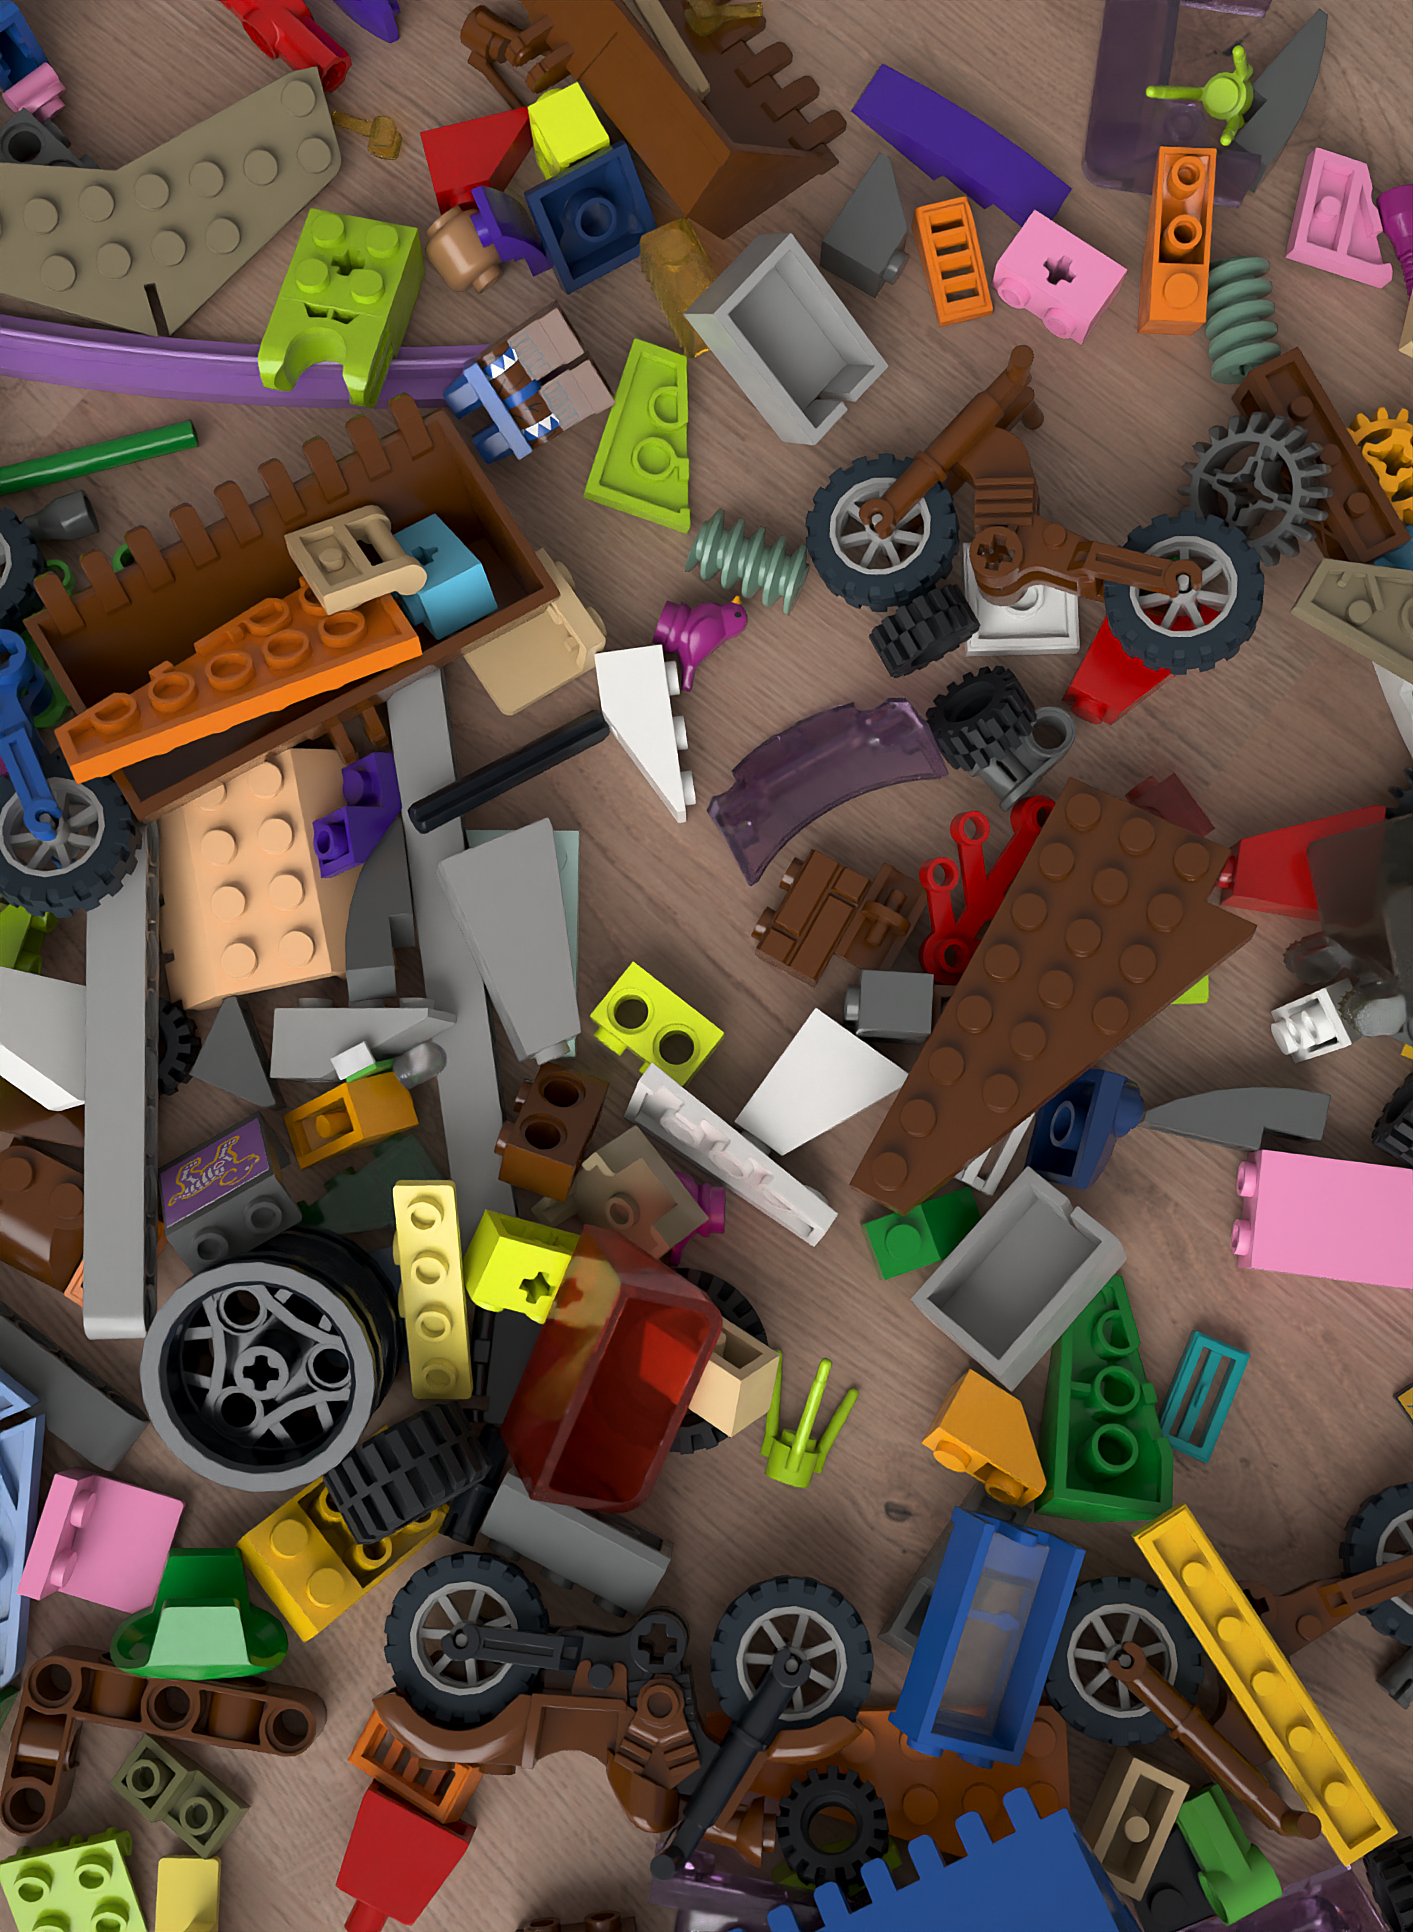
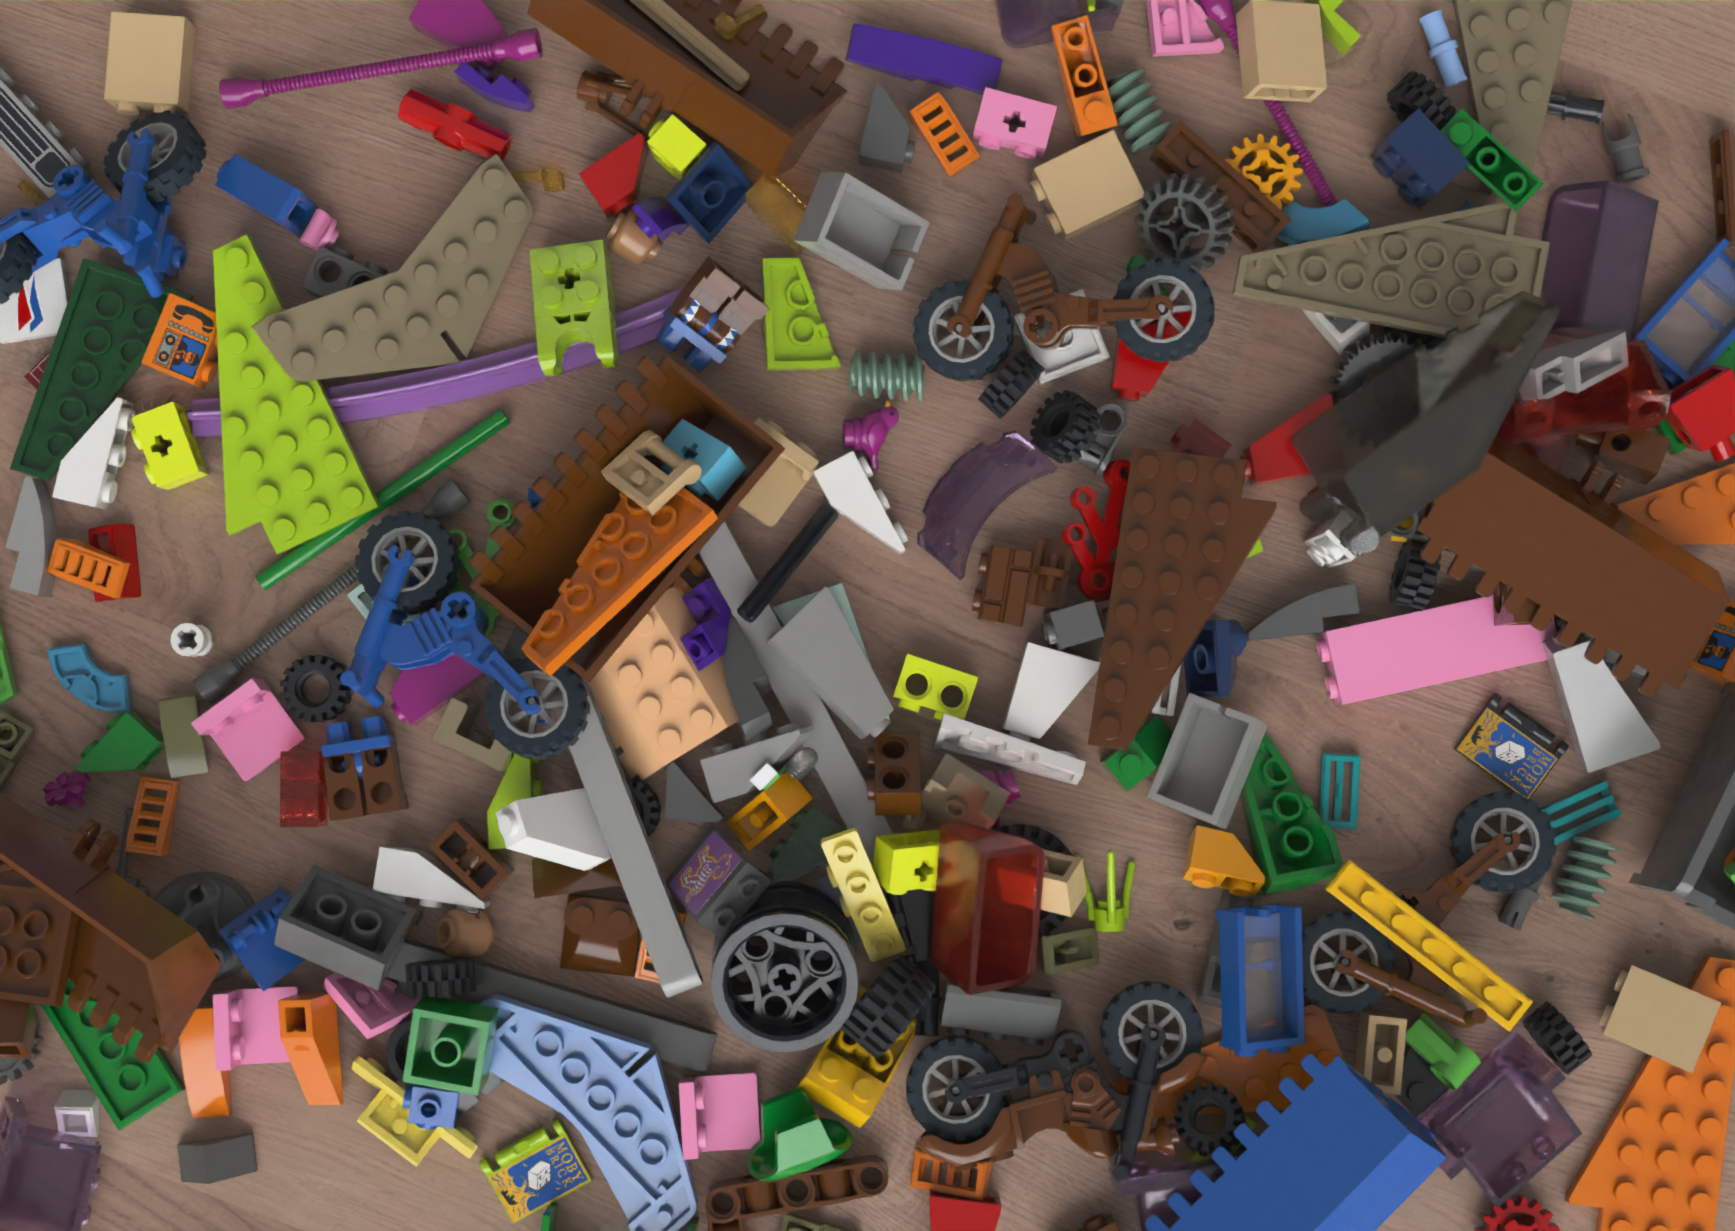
camera: 20 degrees left, 5 degrees up
none -> tan brick [1029,130,1145,242]
none -> olive slope [1041,927,1099,975]

